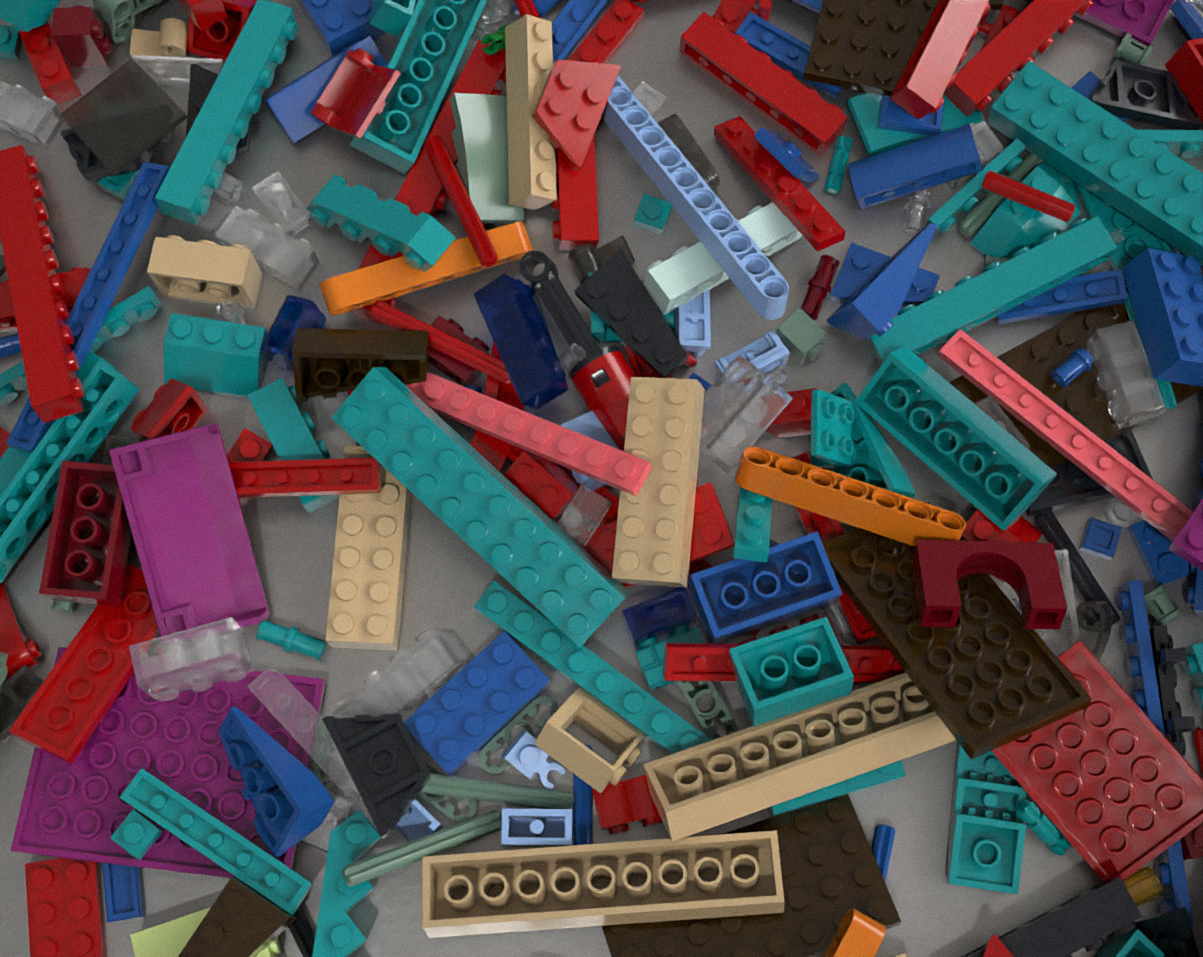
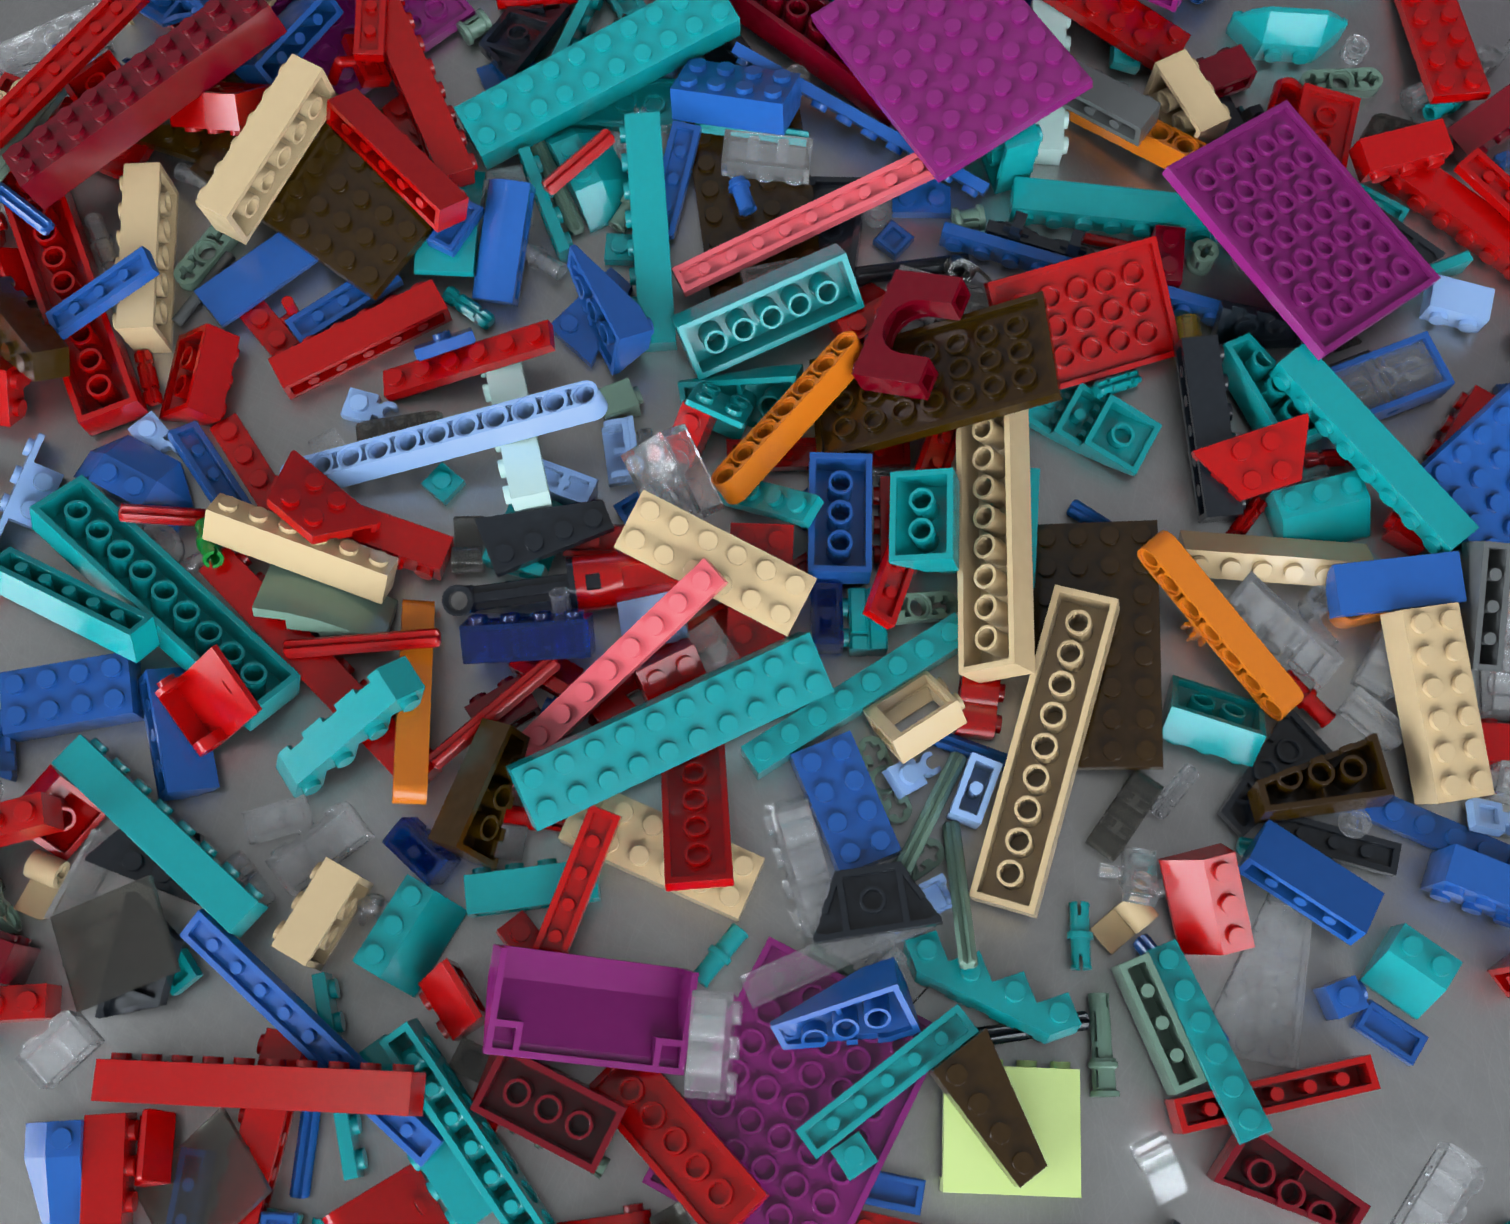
camera: 70 degrees left, 0 degrees up
dark red pin [801,255,840,320] -> none
none -> light blue plate [340,387,400,427]
none -> teal plate [604,233,634,266]
none -> red plate [661,743,734,891]

